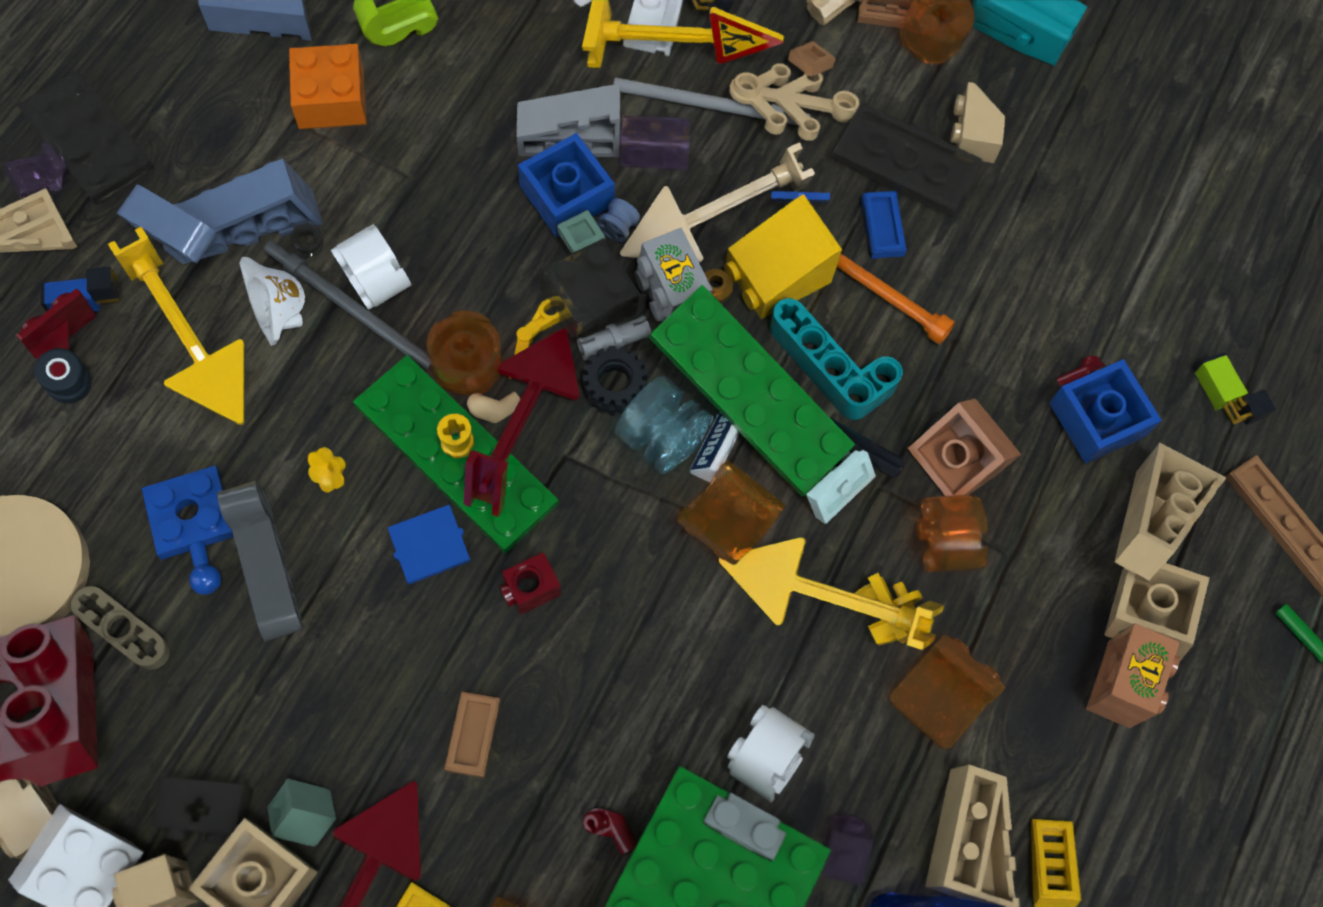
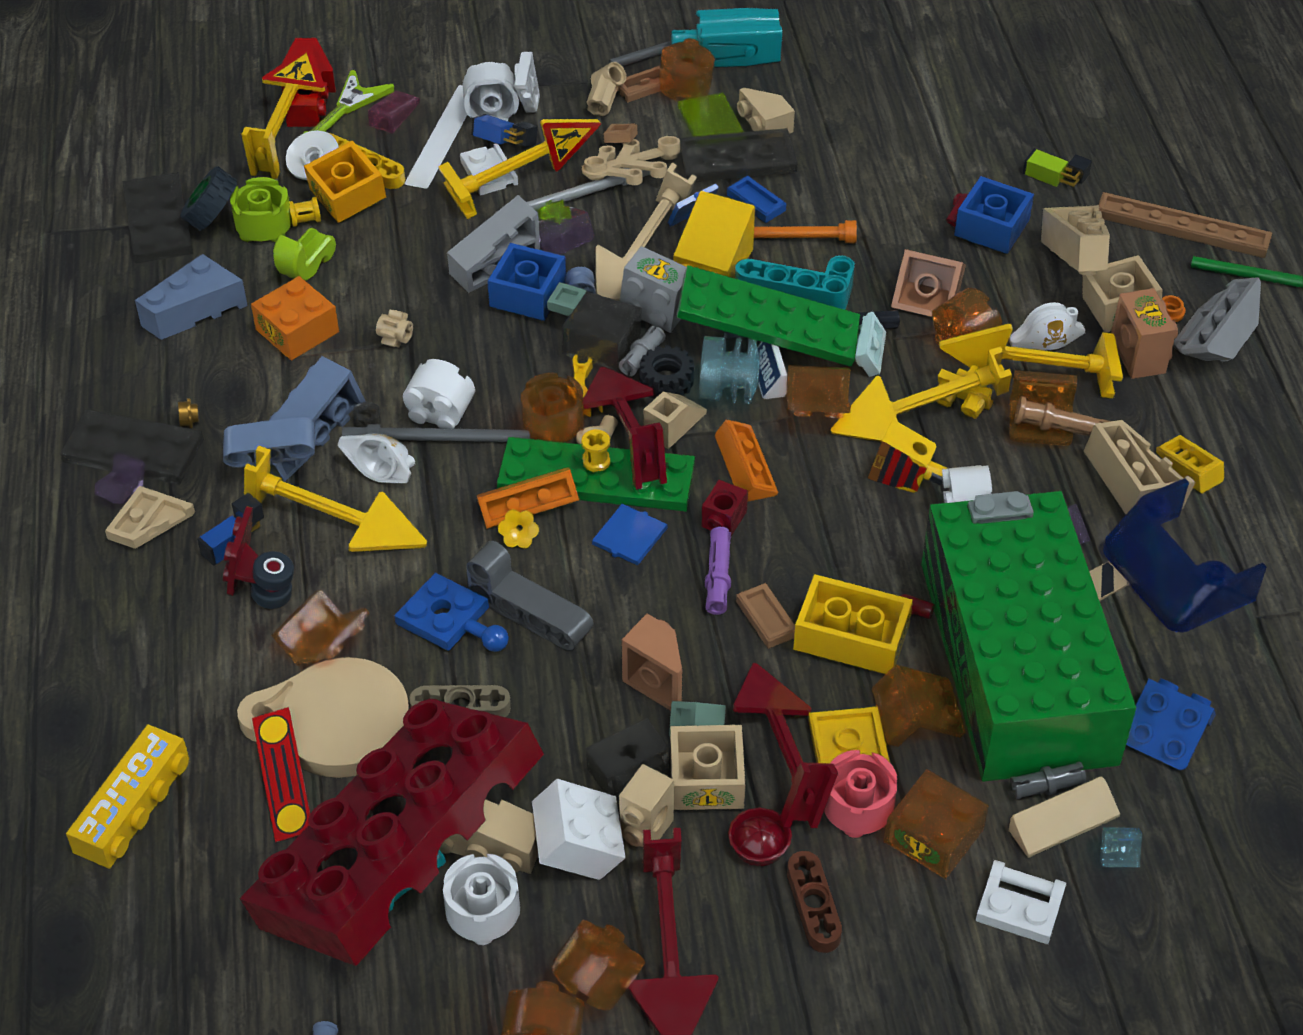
camera: 30 degrees left, 20 degrees down
none -> pearl gold plate [178,398,199,429]
none -> clear orange bracket [271,589,370,666]
none -> tan gear [376,309,413,348]
none -> orange slope [477,467,579,528]
none -> clear neon green arm [538,199,572,223]
none -> nougat slope [622,613,682,711]
none -> tan slope [644,391,707,449]
none -> clear neon green piece [678,93,746,149]
none -> medium lavender pin [705,527,731,615]
none -> orange slope [715,420,779,502]
none -> yellow brick [793,574,913,676]
none -> torso [868,419,947,493]
none -> yellow piece [939,324,1123,398]
none -> white hat [1008,302,1085,350]
none -> medium nougat pin [1014,396,1111,436]
none -> orange plate [1162,295,1186,322]
none -> light grey wedge [1173,277,1261,361]

